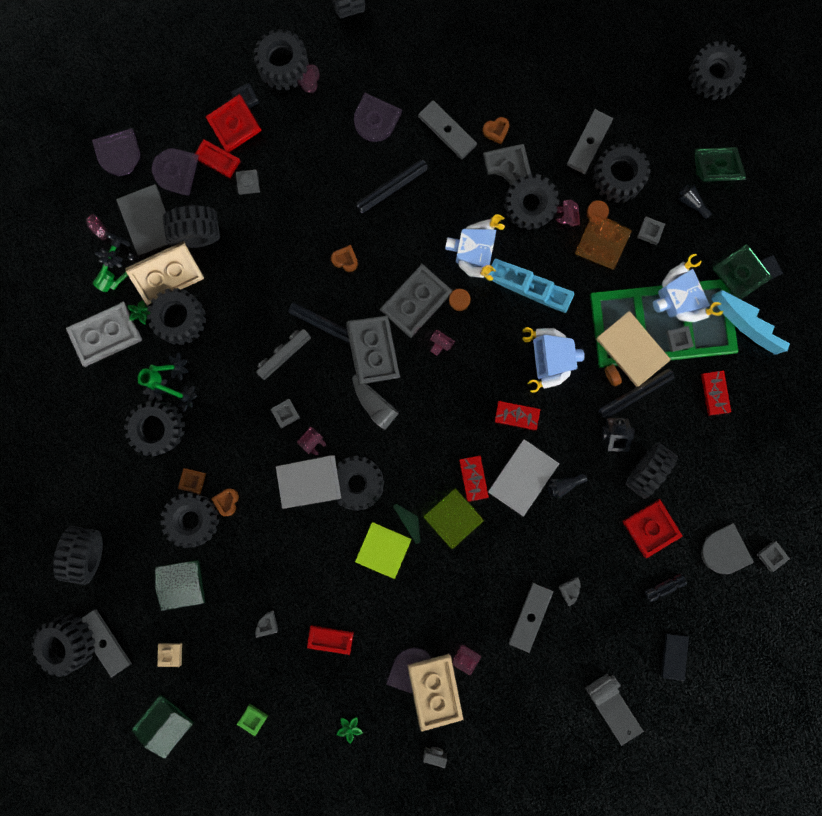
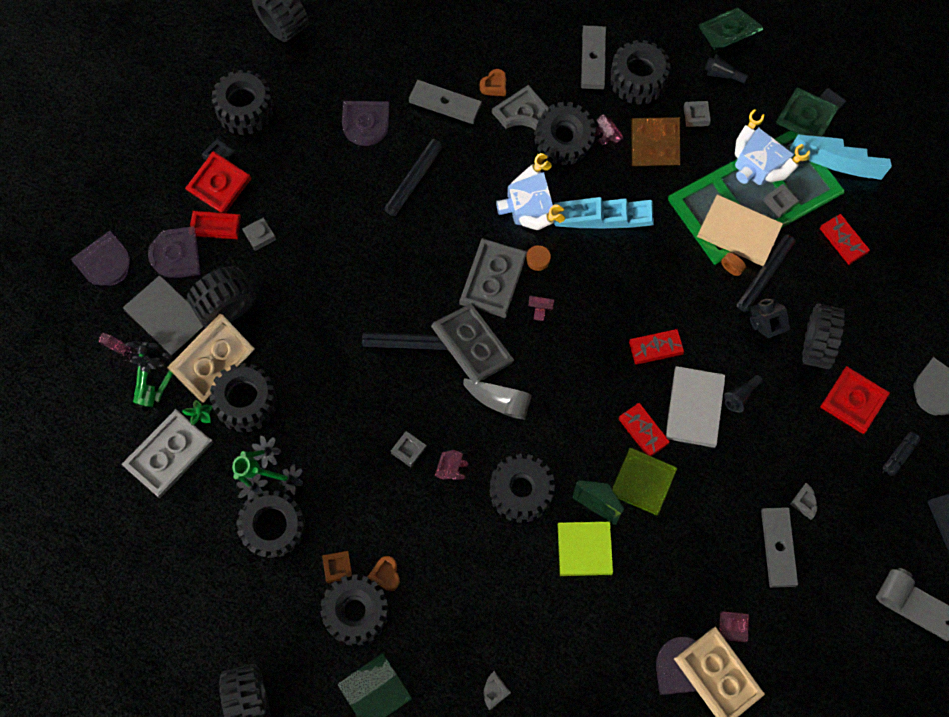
camera: 25 degrees left, 15 degrees down
dark grey tile [257,329,311,380] -> none
light grey tile [276,455,341,509] -> none
clear pink tile [297,65,320,93] -> none
red tile [307,625,354,655] -> none
dark orange tile [331,245,358,272] -> none
light blue torso [522,327,584,392] -> none
dark orange tile [587,201,609,223] -> none

